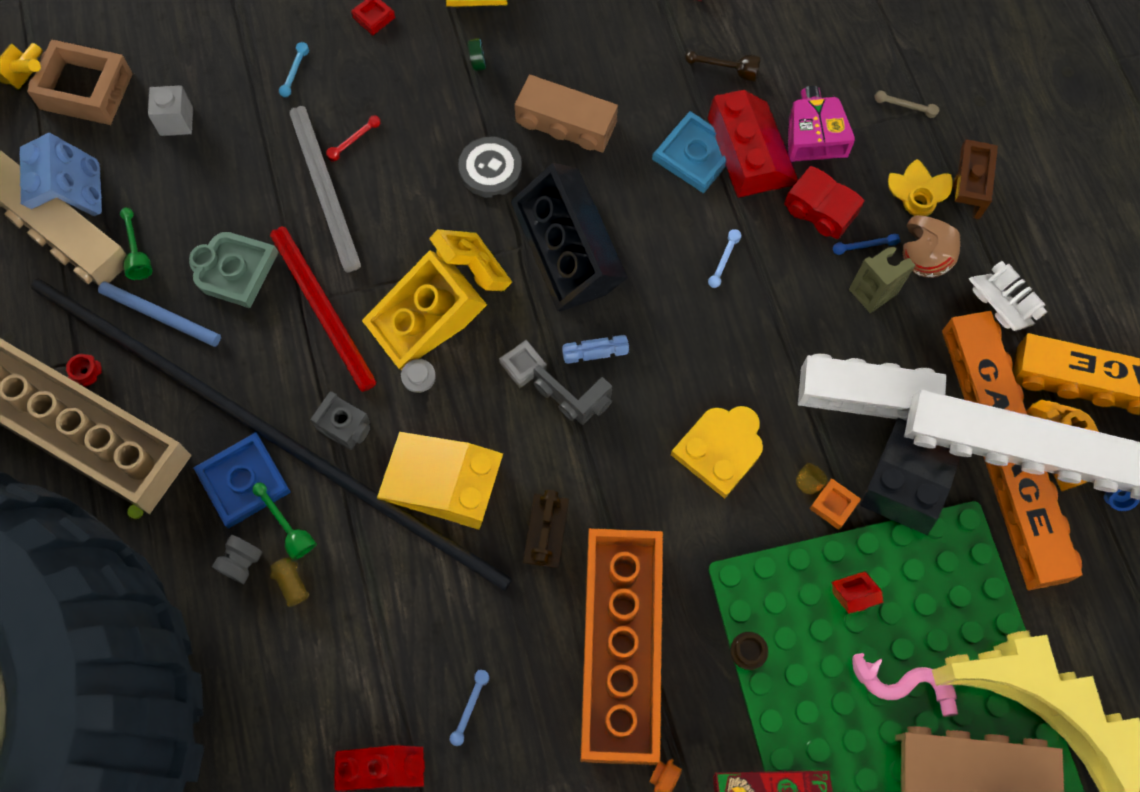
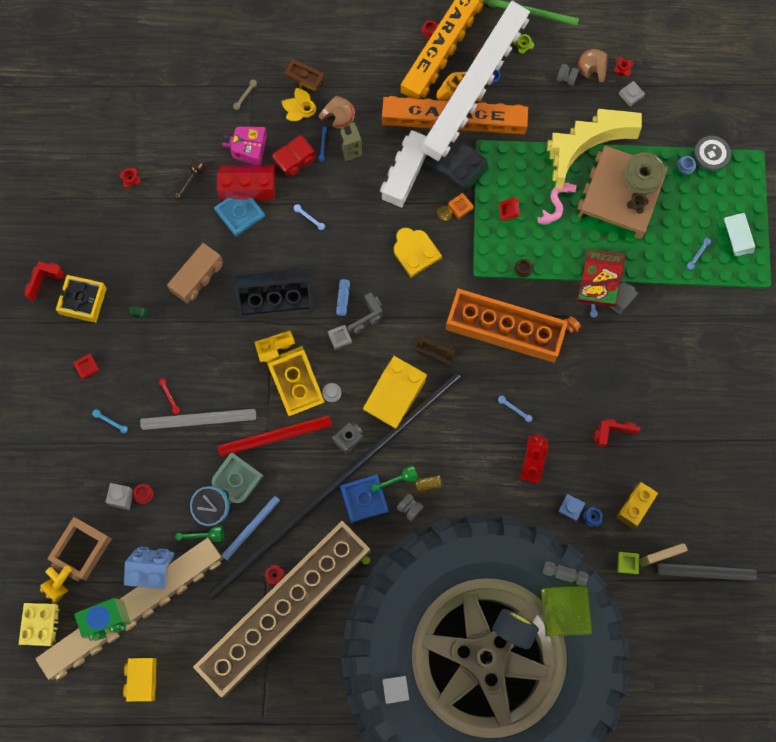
camera: 75 degrees left, 5 degrees up
dark grey tile [459,137,522,198] -> none
white hinge [969,261,1047,331] -> none
none -> red plate [133,484,153,504]
none -> black tile [190,486,230,526]

